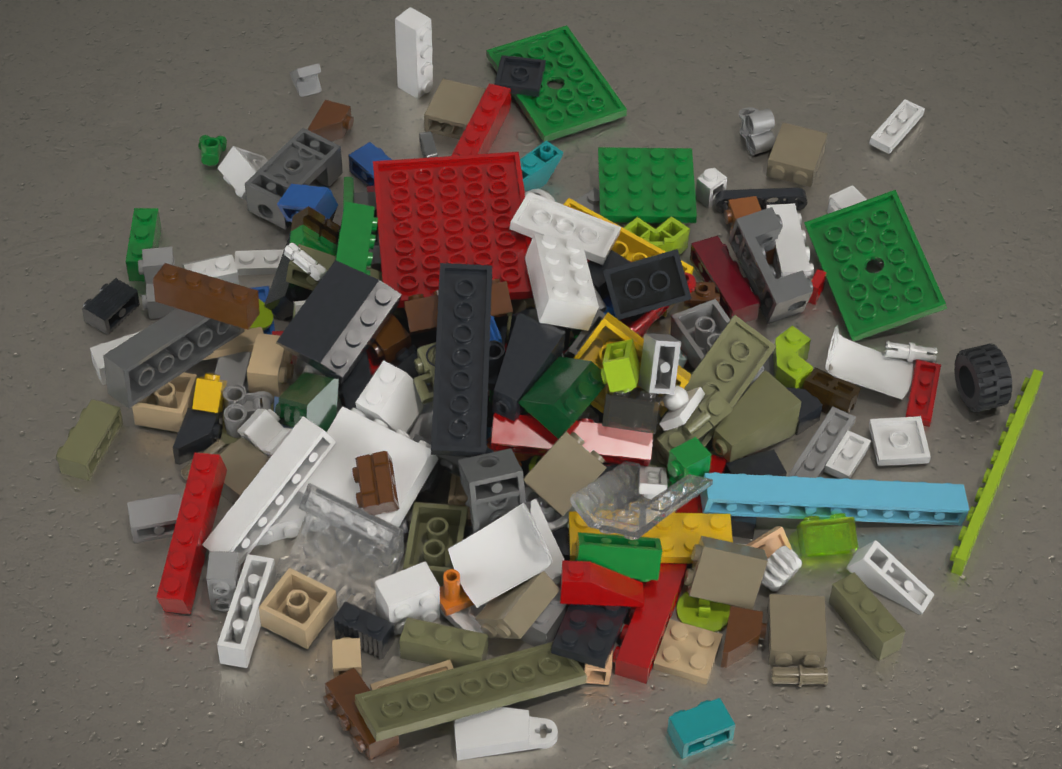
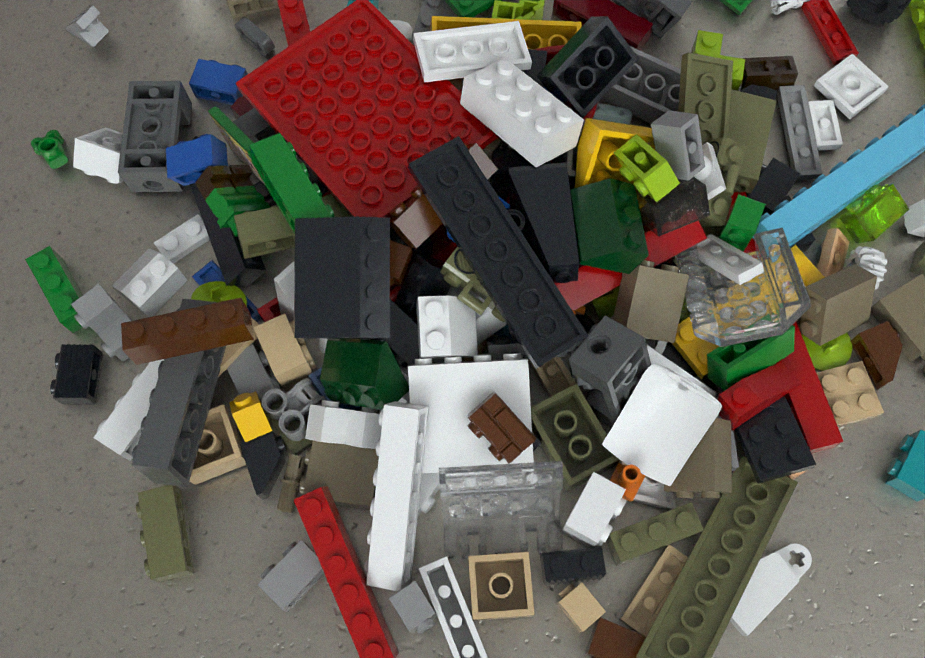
camera: 30 degrees left, 20 degrees up
white axle [284,243,327,281] -> none
reddish brown slope [307,100,354,142] -> none
white piece [825,325,913,399] -> none

